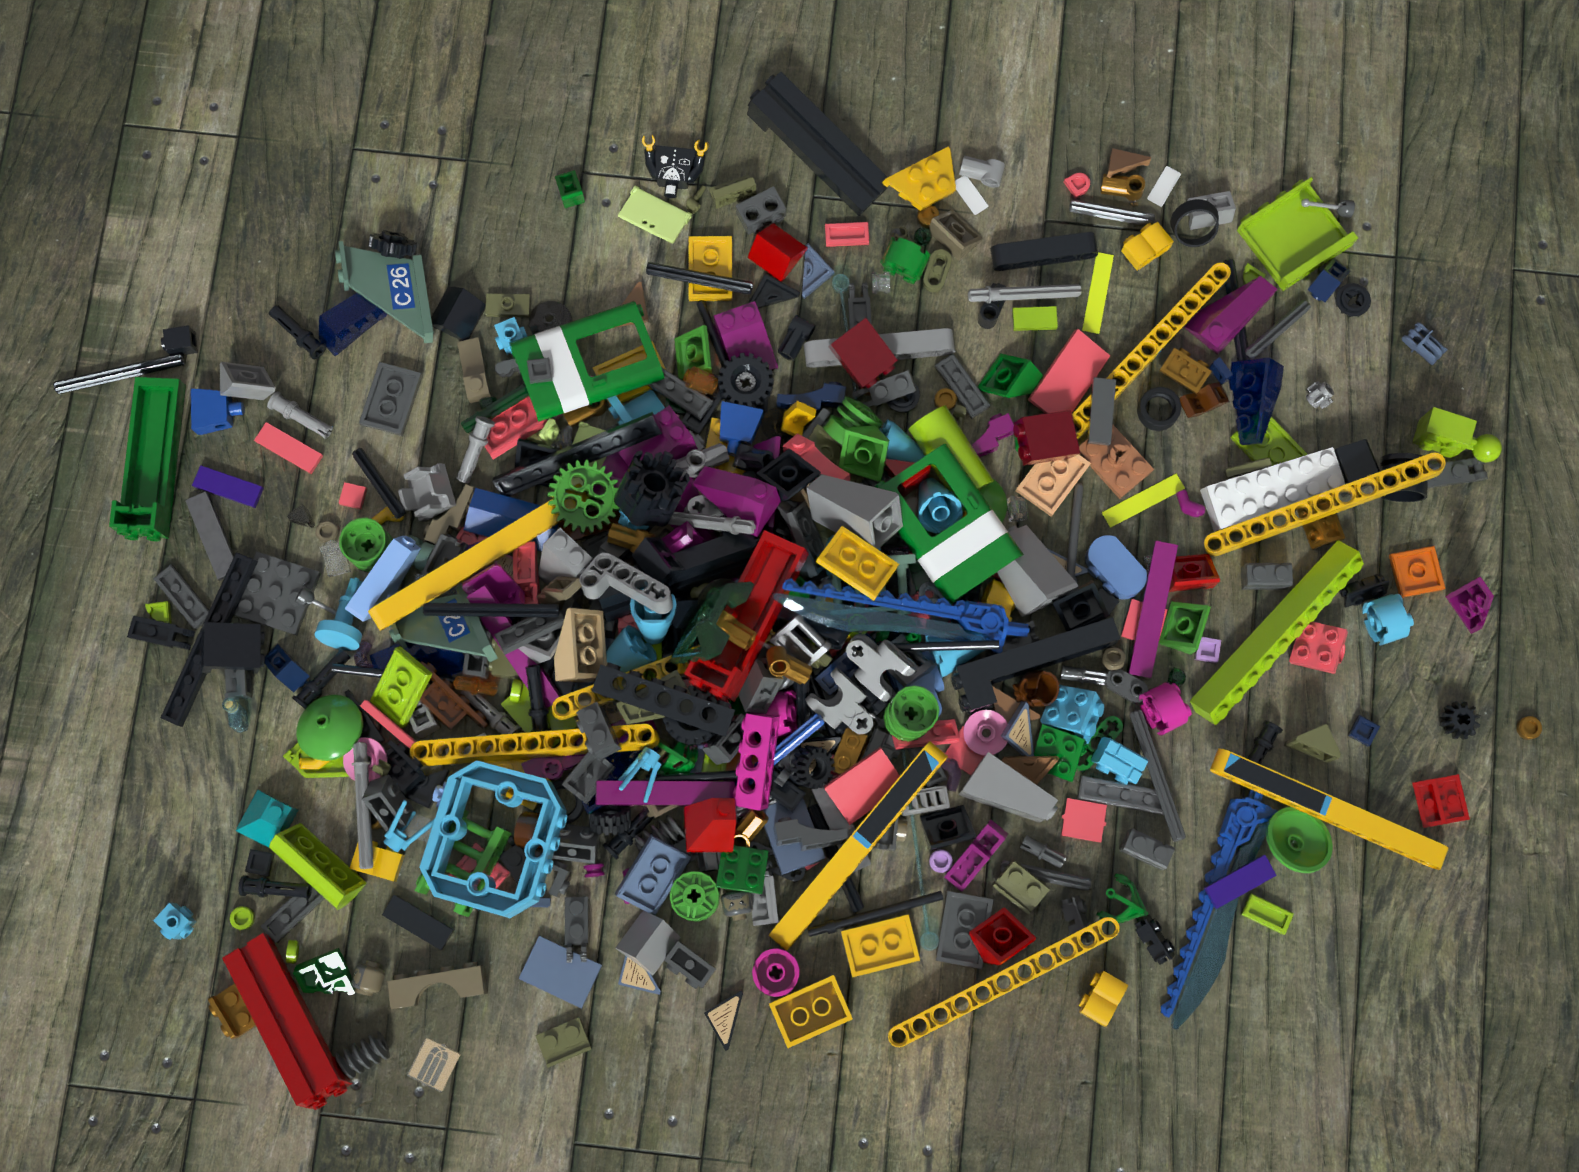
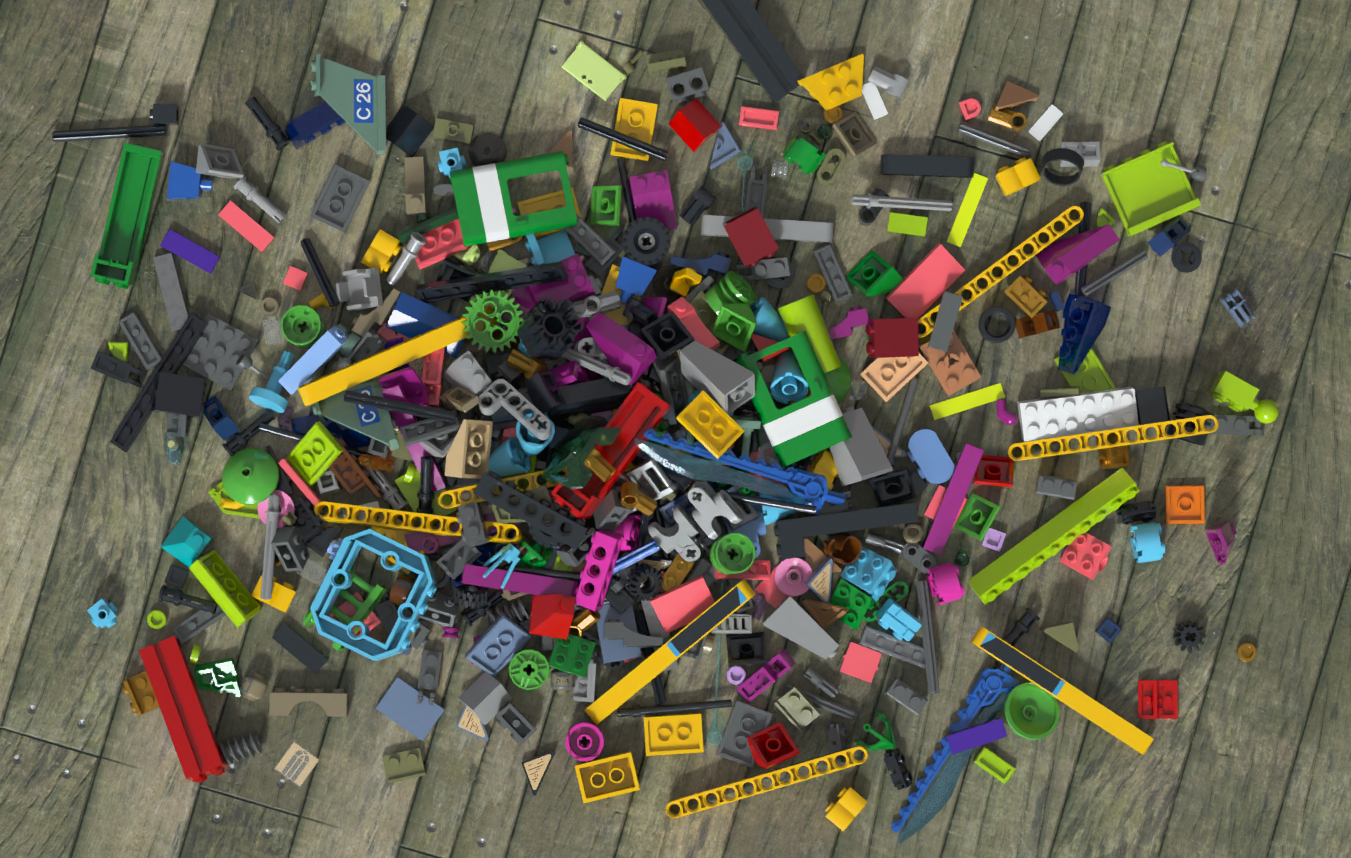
camera: 10 degrees right, 10 degrees up
black gear [368,230,417,259] -> none
medium azure plant [383,800,435,853] -> none
dark grey tile [527,357,552,384] -> none
green slope [555,170,585,208] -> none
black torso [642,134,709,198] -> none
clear orange brick [683,366,718,395] -> none
black tile [748,274,800,309] -> none
light grey gear [1306,381,1334,409] -> none
none -> yellow brick [361,229,402,274]

